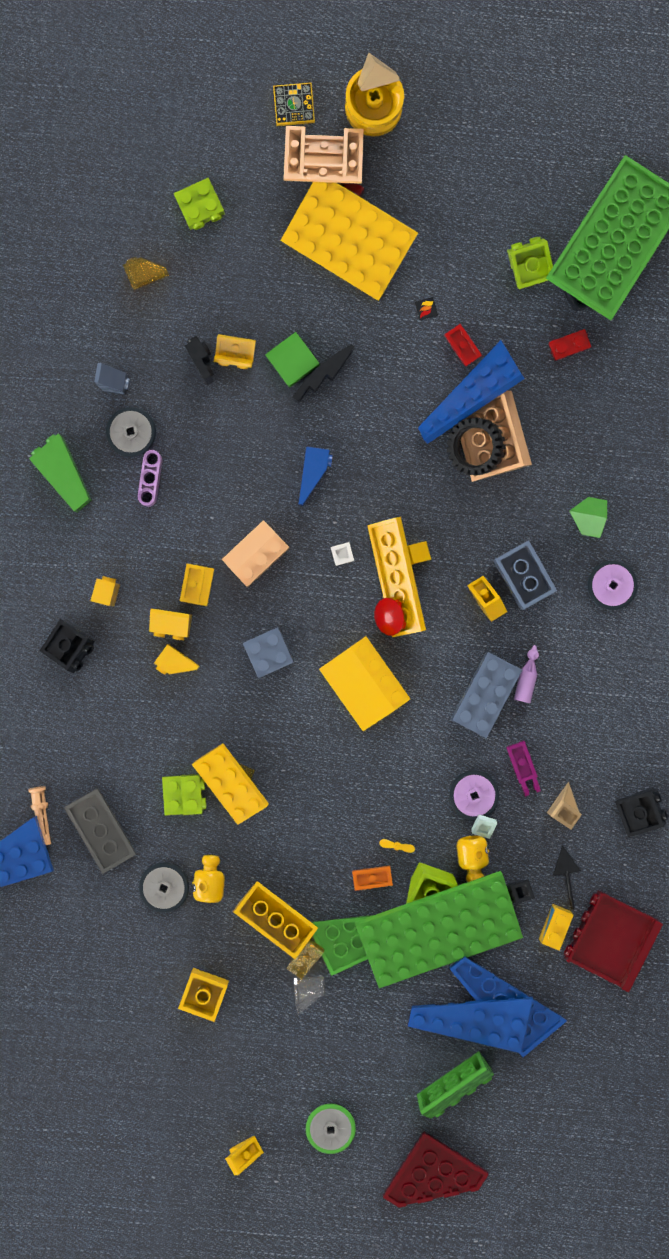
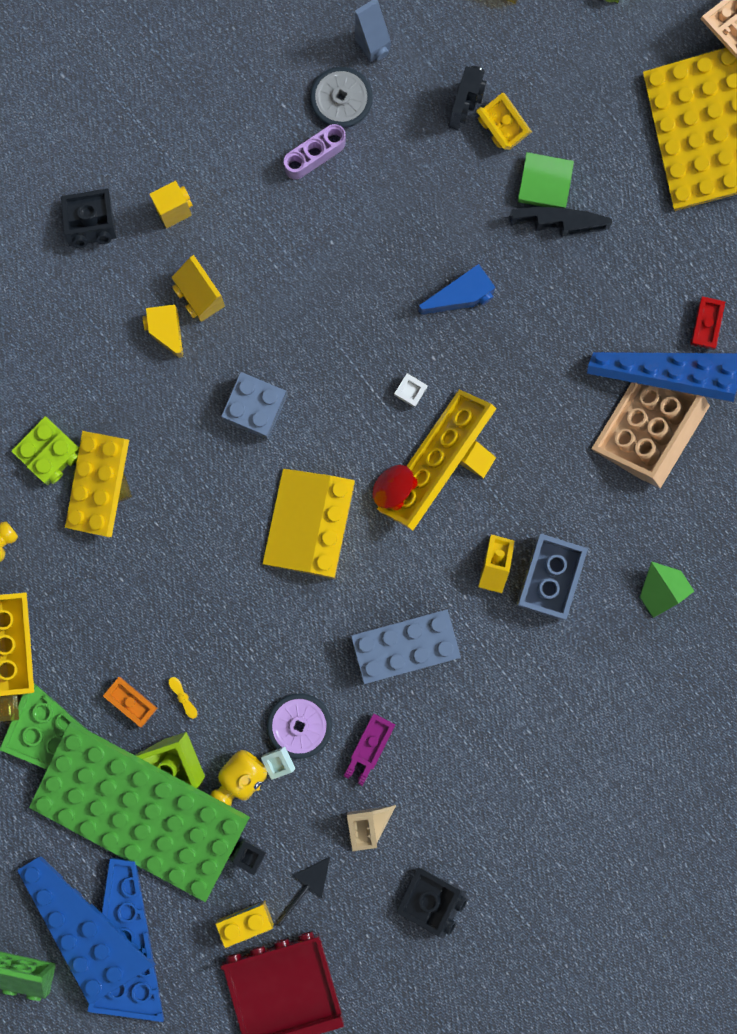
camera: 40 degrees right, 5 degrees down
bright green slope [29,434,92,513] -> none
yellow plate [180,564,214,606] -> none
light nougat slope [222,520,289,587] -> none
black sticker [415,297,438,320] -> none
black tyre [447,418,506,475] -> none
lavender wheel [514,645,539,703] -> none
lavender wheel [588,560,638,610] -> none

